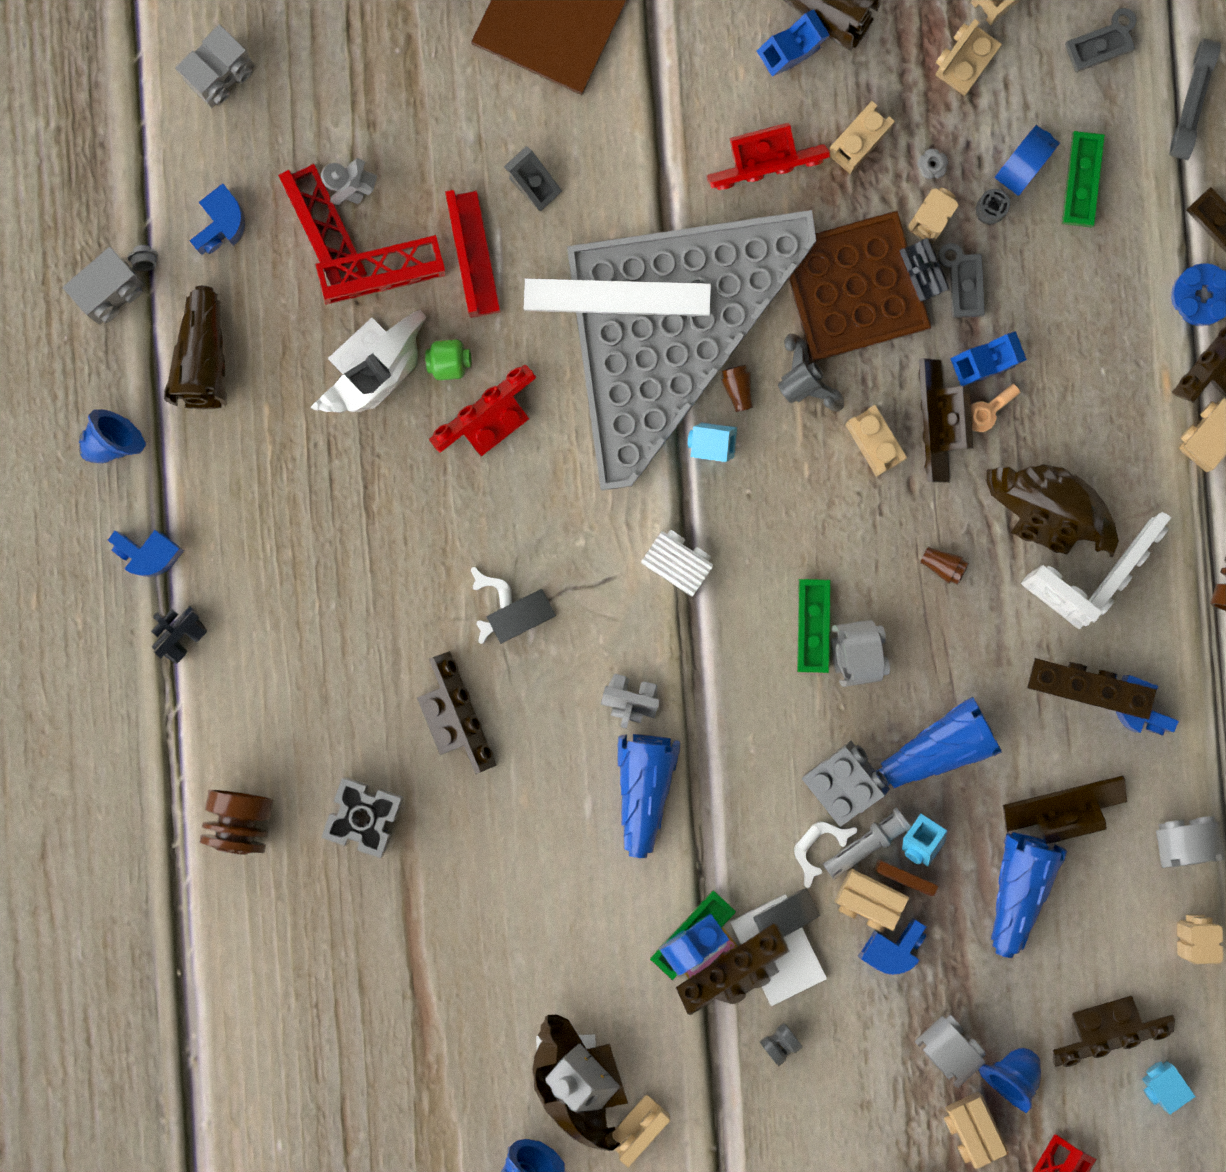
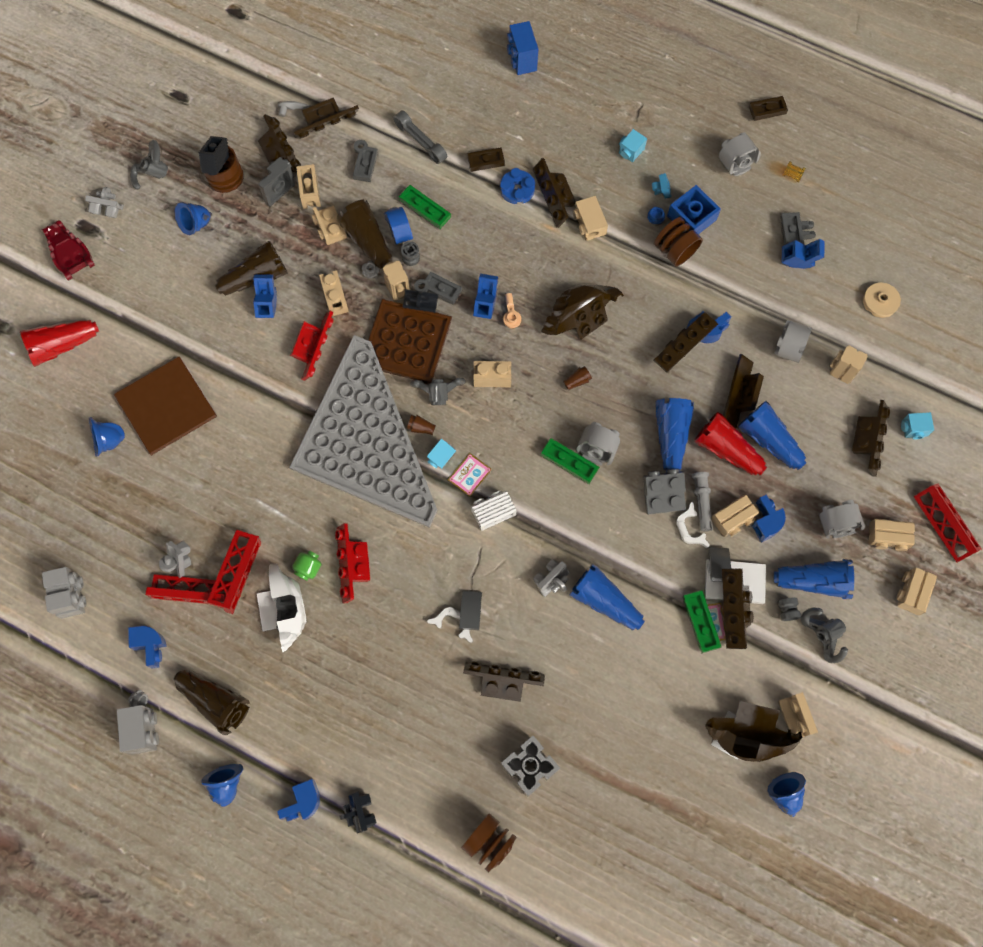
camera: 60 degrees left, 15 degrees down
red fence [445,190,500,318] -> none
dark grey slope [504,146,562,211] -> none
white tile [524,279,711,316] -> none
light grey torso [546,1044,620,1112] -> none
blue brick [659,913,729,976] -> none
reddish brown tile [874,859,939,897] -> none
medium azure brick [902,814,947,867] -> none
dark brown bracket [918,358,974,483] -> none
blue piece [978,1048,1041,1113] -> none
white bracket [1021,512,1171,629] -> none
none -> dark brown cone [337,199,392,270]
none -> sticker [448,453,492,496]
none -> red cone [694,412,767,476]
none -> blue cone [773,559,854,599]
none -> dark grey piece [801,607,848,663]

